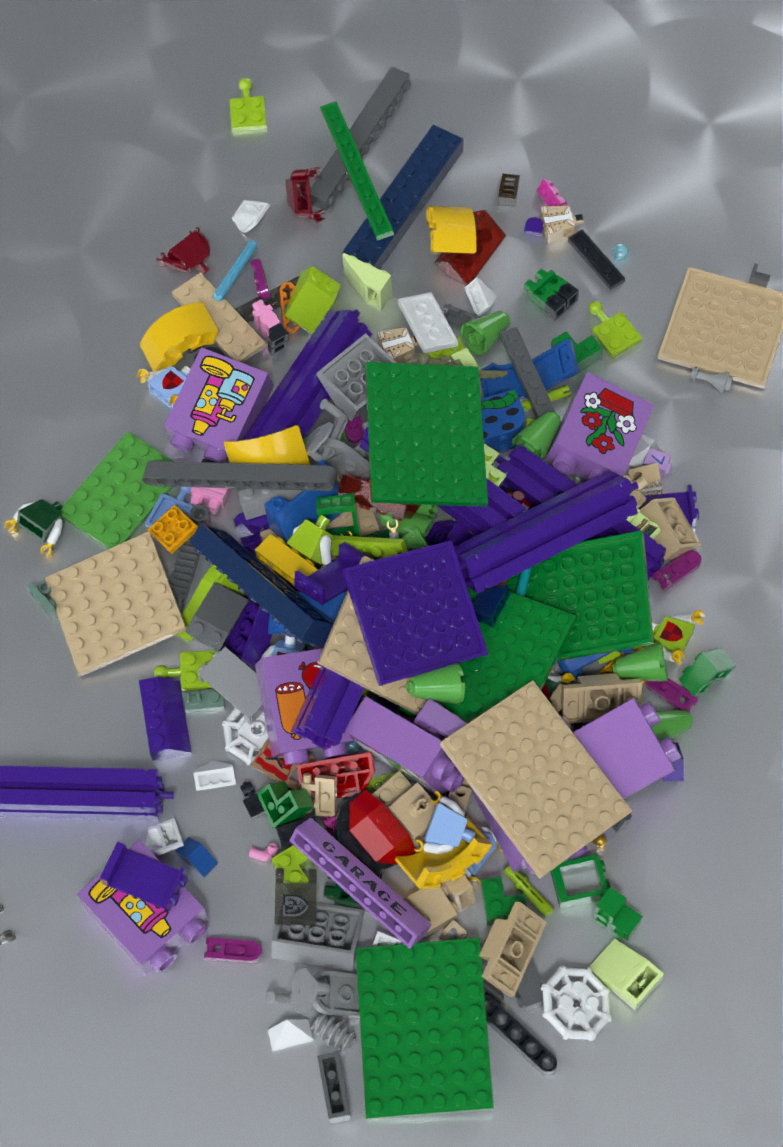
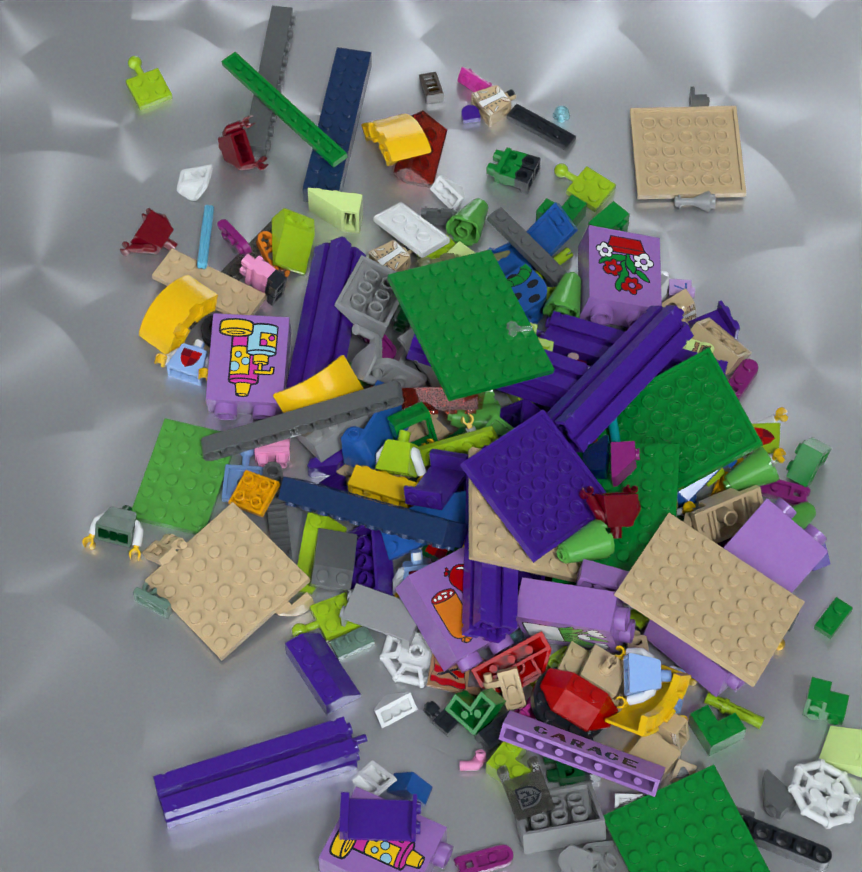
camera: 25 degrees left, 5 degrees down
tan brick [479,902,547,997] -> none
green window [550,854,611,909] -> none
none -> tan plate [142,534,187,566]
none -> tan slope [276,592,315,616]
none -> clear hand [507,321,533,337]
none -> dark red torso [579,484,641,539]
none -> green brick [588,201,630,232]
none -> magenta slope [611,441,640,487]
none -> green plate [814,597,853,640]

